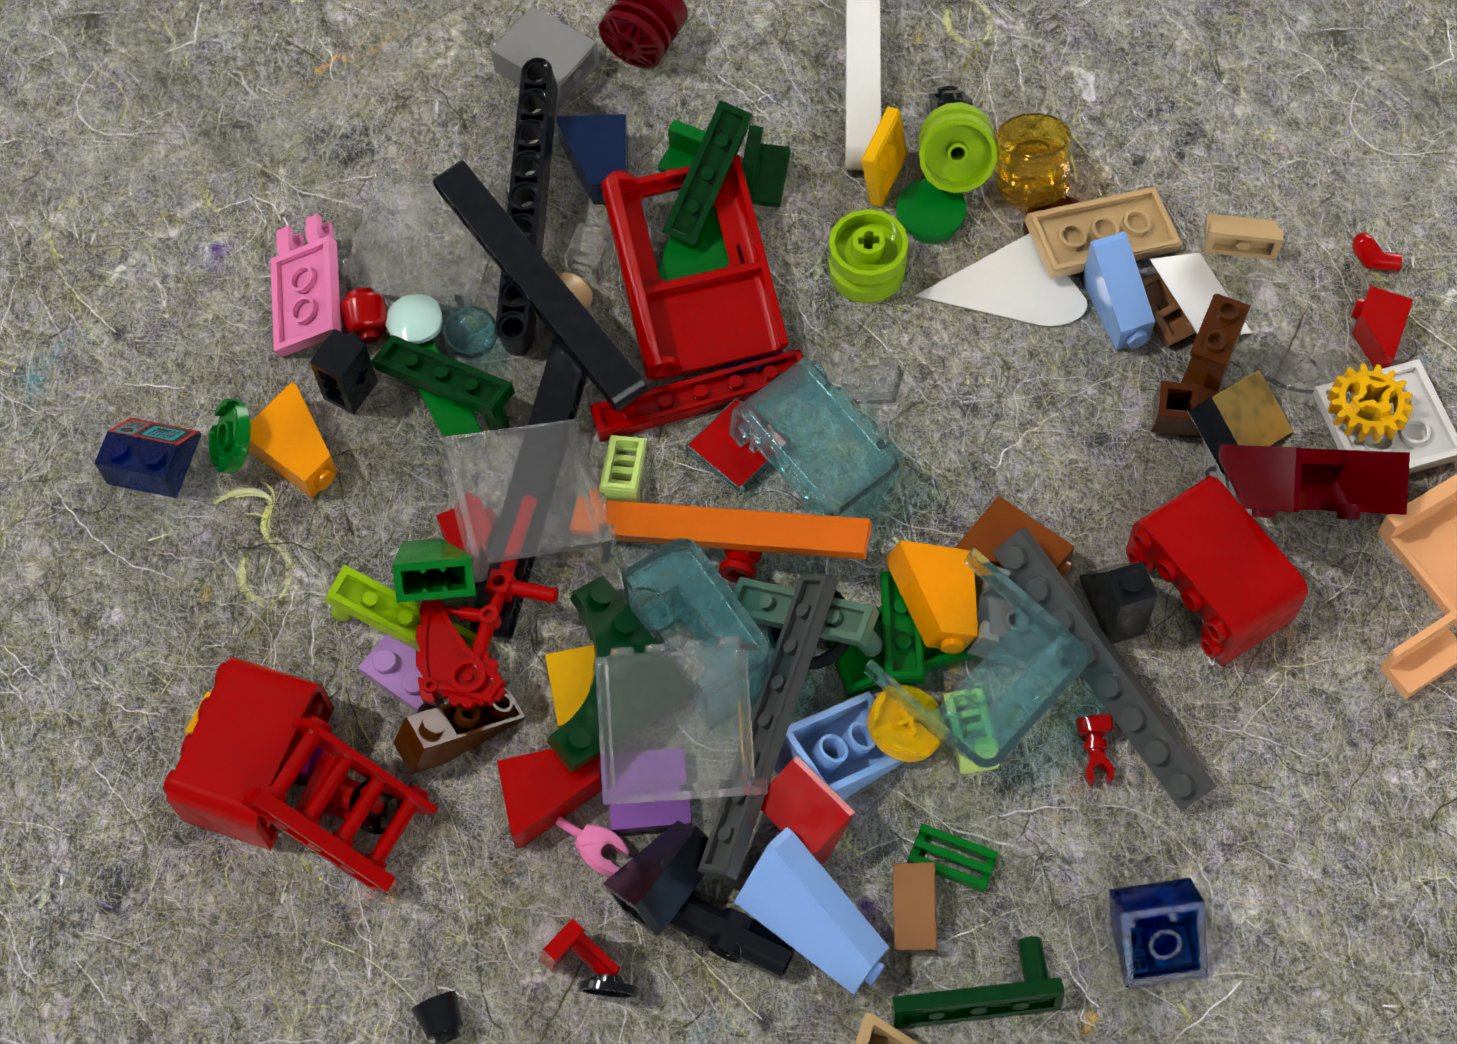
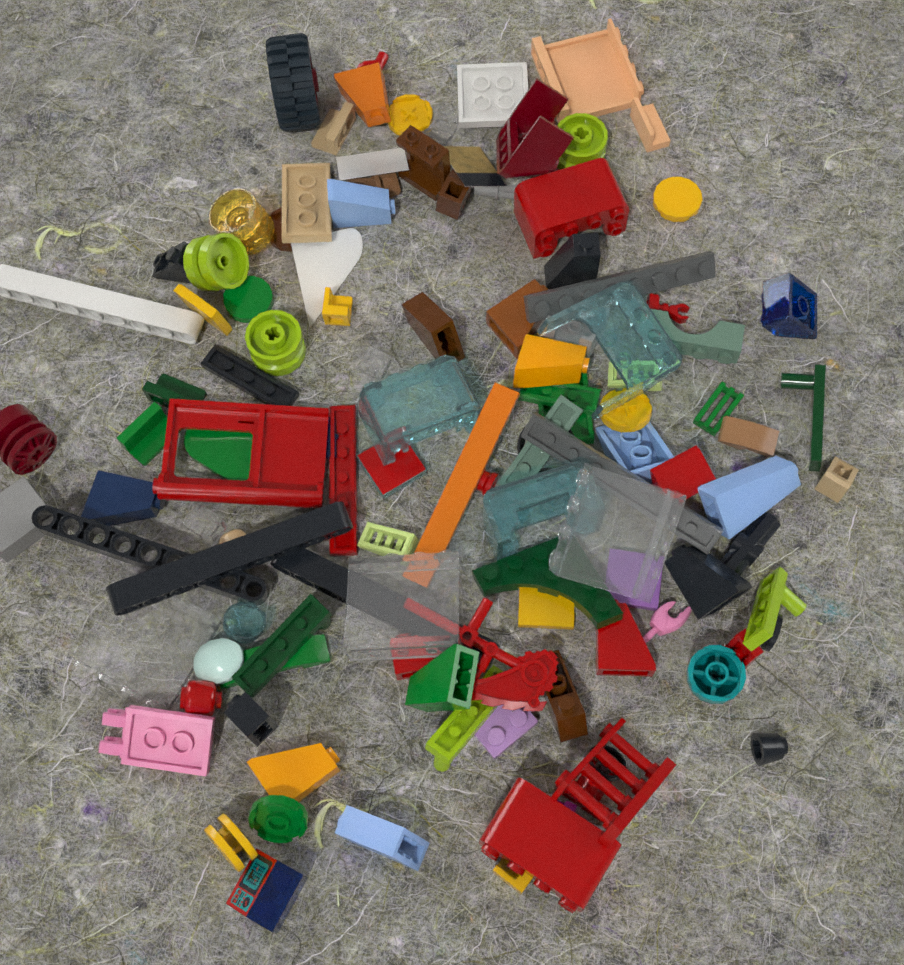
camera: 75 degrees left, 5 degrees up
dark green piece [662,100,754,247] -> none
yellow gear [1327,363,1414,443] -> none
red slope [1350,285,1414,369] -> none
none -> black tile [200,344,300,406]
none -> yellow head [204,813,258,872]
none -> black wheel [265,33,321,132]
none -> yellow panel [322,287,353,326]
none -> orange slope [334,63,391,127]
none -> light blue slope [335,805,430,871]
none -> yellow tile [387,94,433,136]
none -> reddish brown slope [401,292,465,370]
none -> lime wheel [557,113,608,170]
none -> sand green arch [635,307,745,364]
none -> yellow tile [653,177,702,222]
none -> teal cylinder [686,645,746,704]
none -> lime piece [743,566,807,651]

